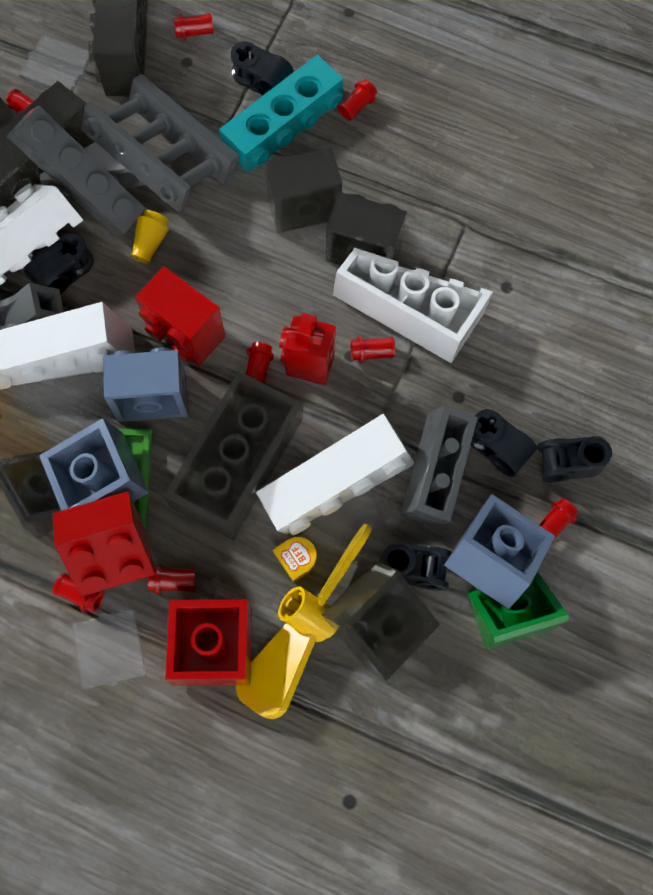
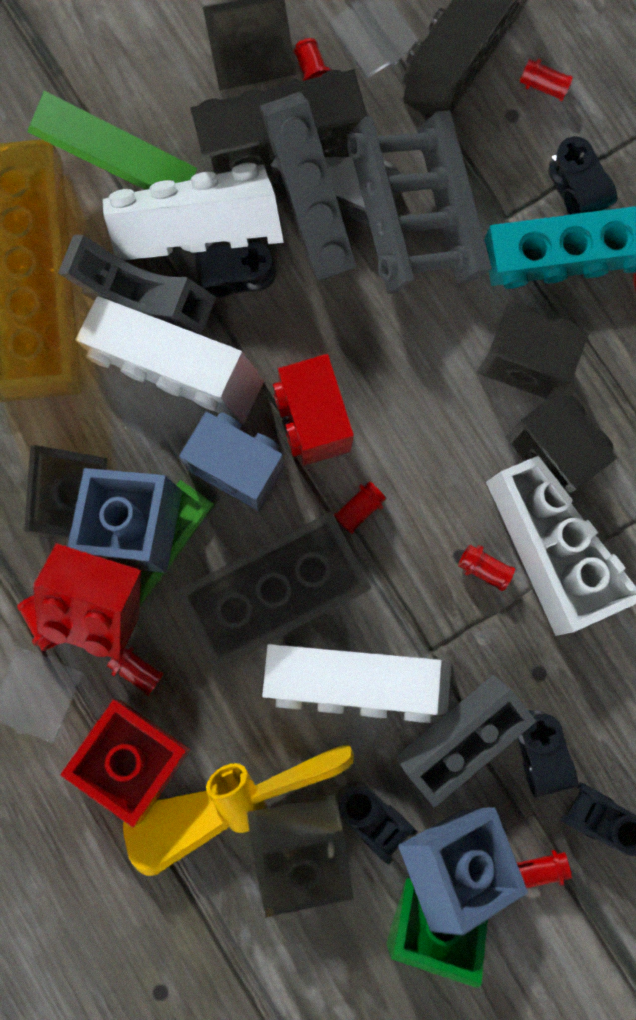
camera: 30 degrees right, 10 degrees up
yellow cone [130,210,169,264] -> none
tile [272,537,317,583] -> none
red hinge [279,313,336,386] -> none

